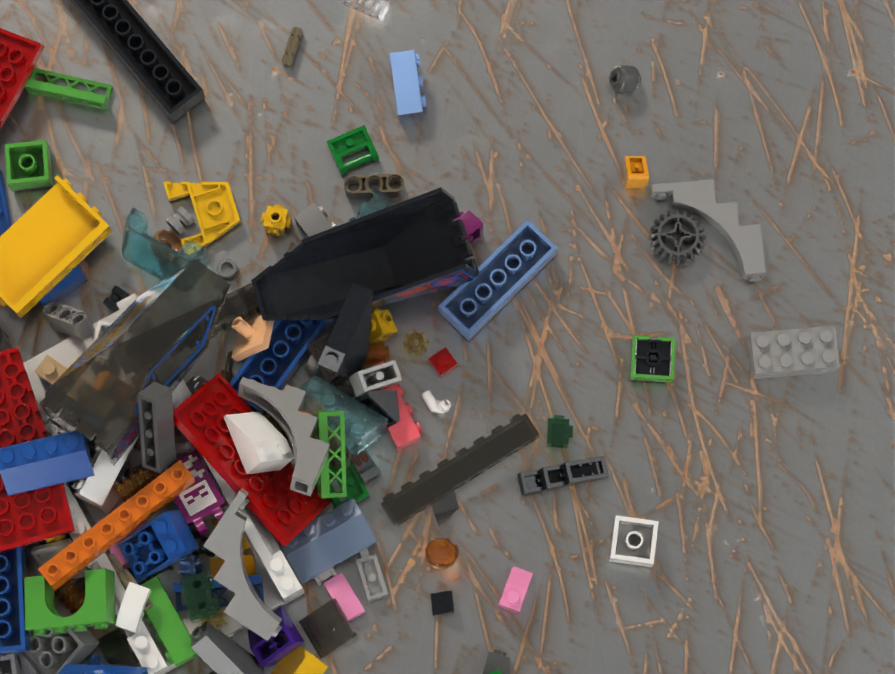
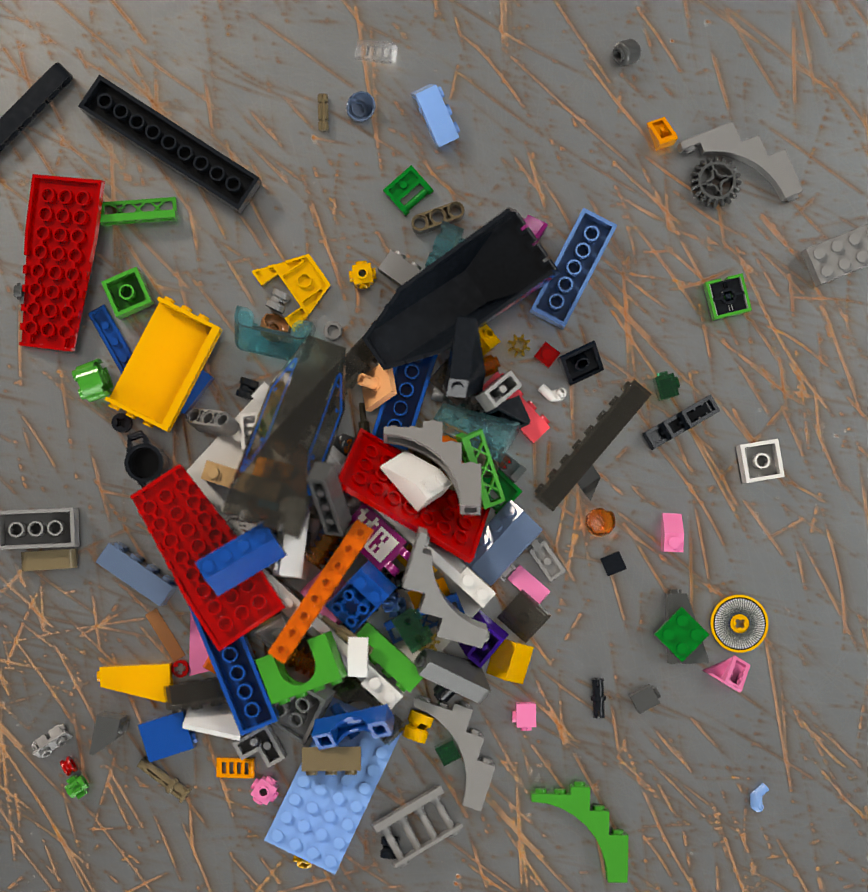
camera: 25 degrees left, 10 degrees up
none -> sand blue hair [346,91,376,122]
none -> black slope [557,341,604,386]

